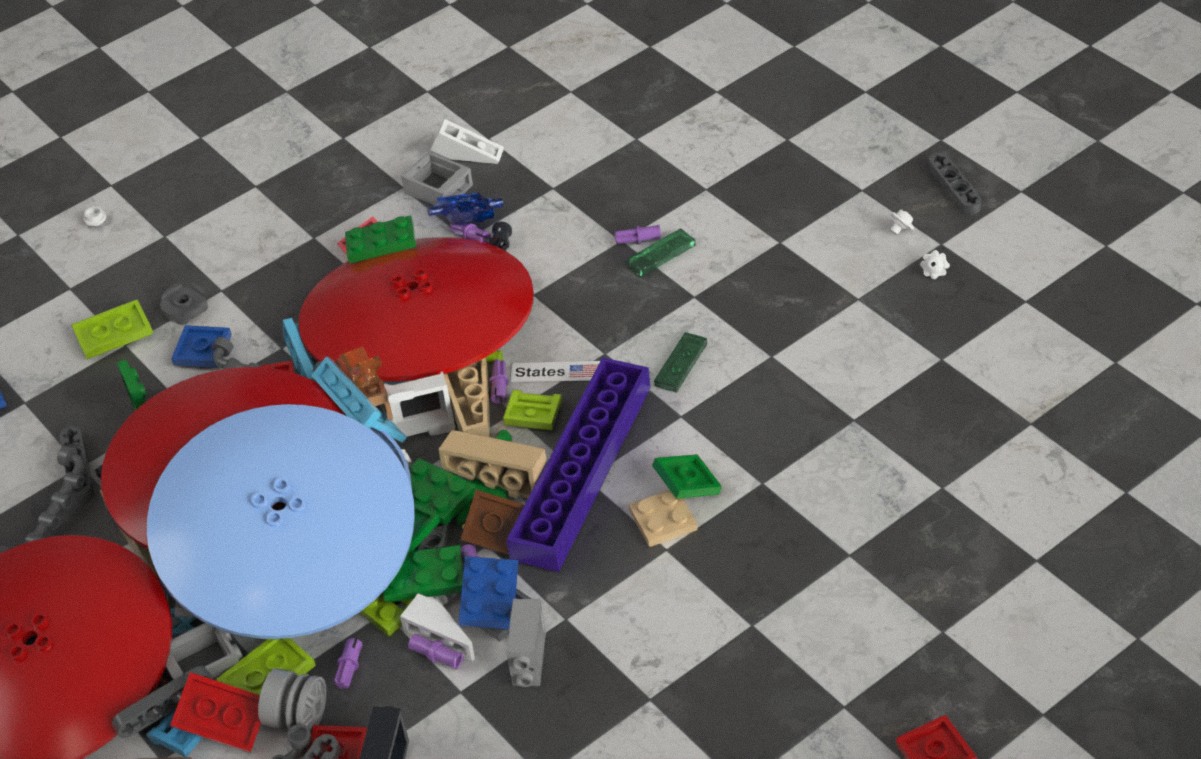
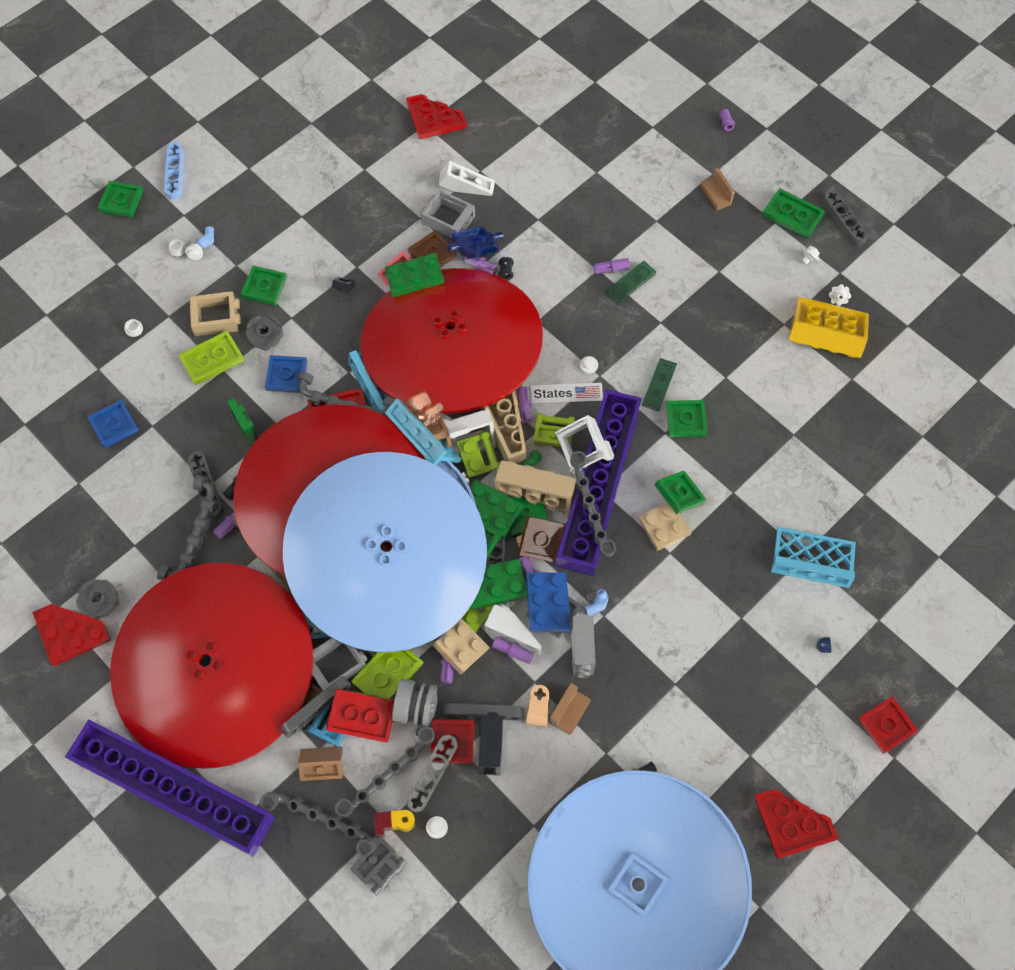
camera: 10 degrees left, 20 degrees up
none -> green plate [98,181,143,218]
none -> white plate [124,319,143,337]
none -> light blue beam [164,142,184,200]
none -> white plate [185,244,203,260]
none -> tan window [190,291,241,337]
none -> light blue arm [195,226,214,249]
none -> medium lavender axle [213,511,237,539]
none -> green plate [241,266,287,306]
none -> black plate [332,277,355,292]
none -> red plate [406,94,467,140]
none -> reddish brown plate [408,230,457,268]
none -> tan plate [433,619,489,675]
none -> dark grey beam [442,703,524,720]
none -> lime plate [457,431,500,478]
none -> light nougat piece [526,685,549,727]
none -> medium nougat panel [549,683,591,735]
none -> white piece [555,415,614,475]
none -> dark grey bar [570,451,616,557]
none -> white plate [580,356,598,374]
none -> light blue arm [584,589,608,616]
none -> green plate [666,400,707,437]
none -> medium nougat panel [700,168,735,211]
none -> medium lavender pin [719,109,735,131]
none -> green plate [762,188,825,239]
none -> medium azure fence [771,527,856,588]
none -> yellow slope [789,296,869,358]
none -> dark blue hinge [816,637,831,653]

